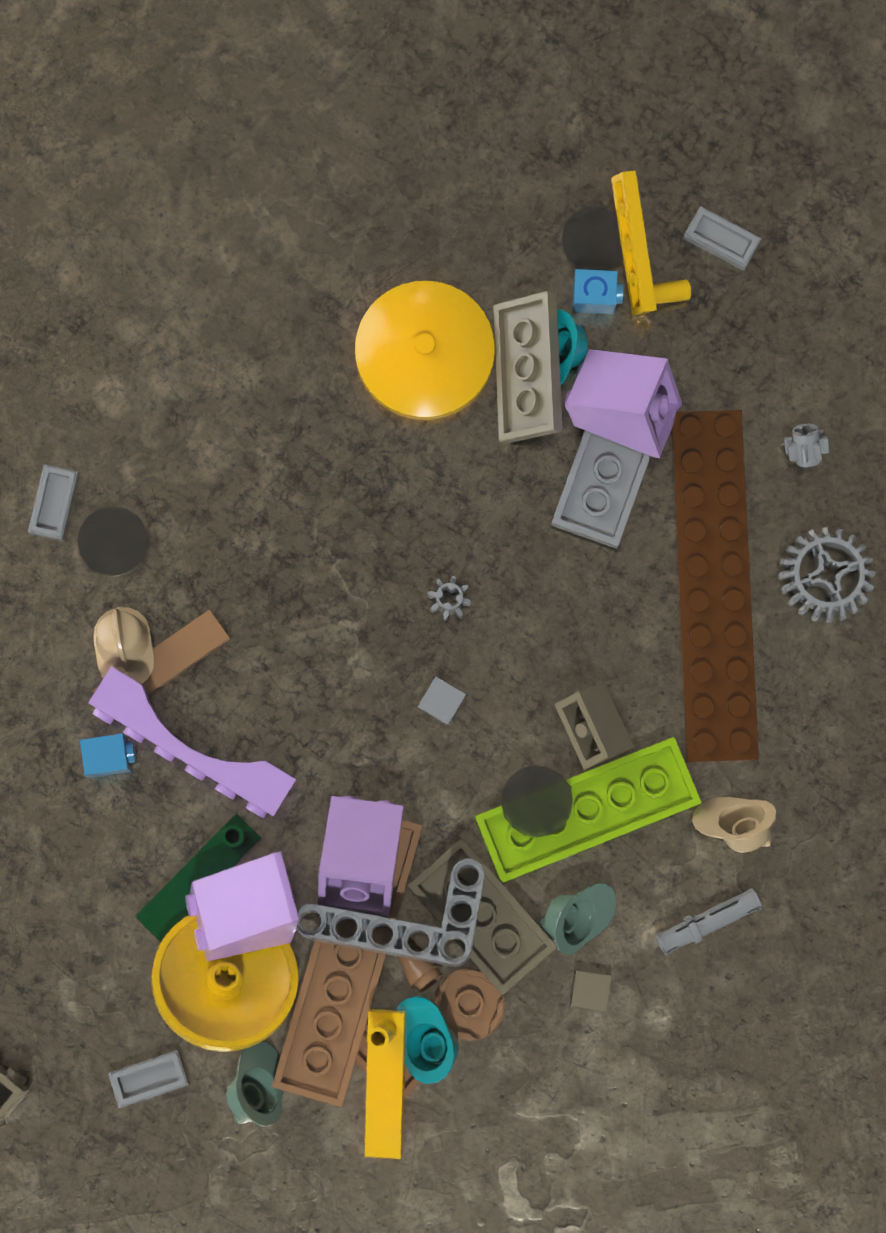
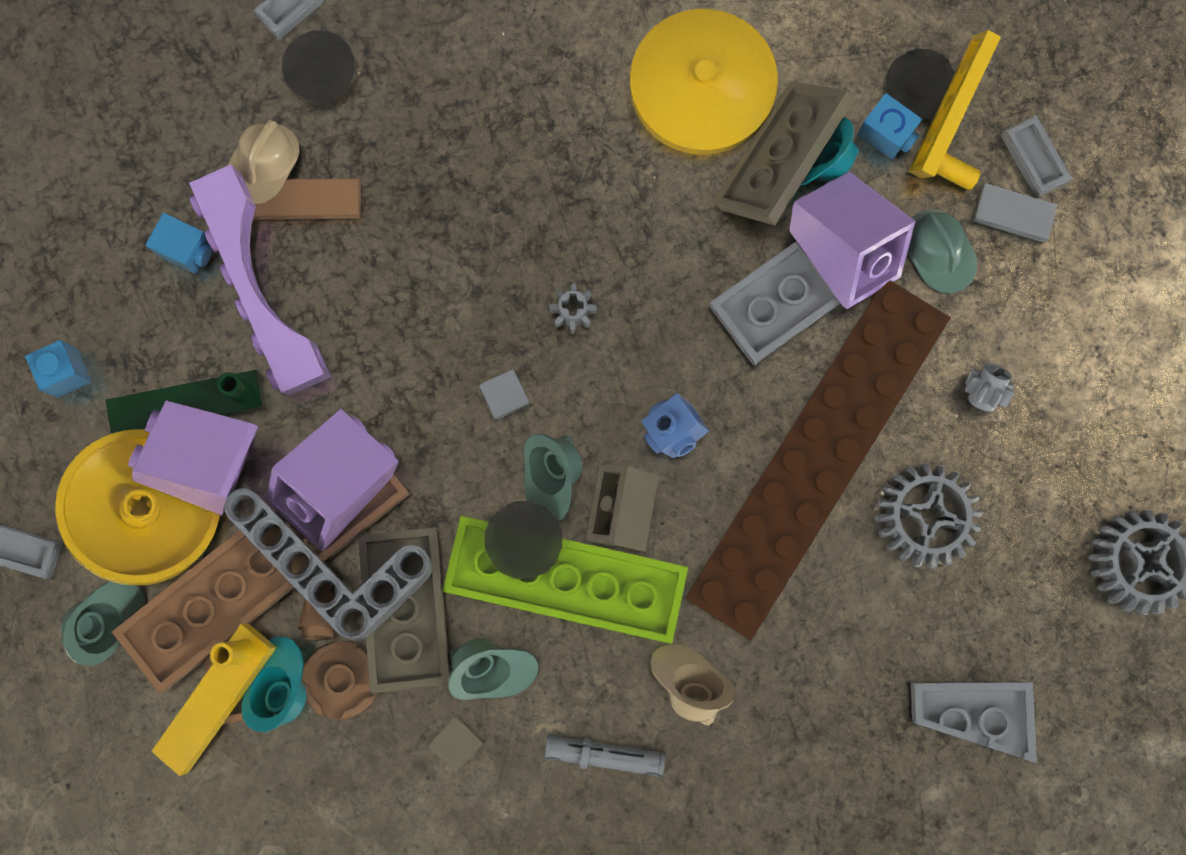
camera: 35 degrees right, 0 degrees up
none -> dark azure brick [25,340,92,398]
none -> sand green piece [524,434,583,523]
none -> medium blue brick [641,393,710,458]
none -> sand green piece [907,209,977,294]
none -> light grey tile [972,183,1057,243]

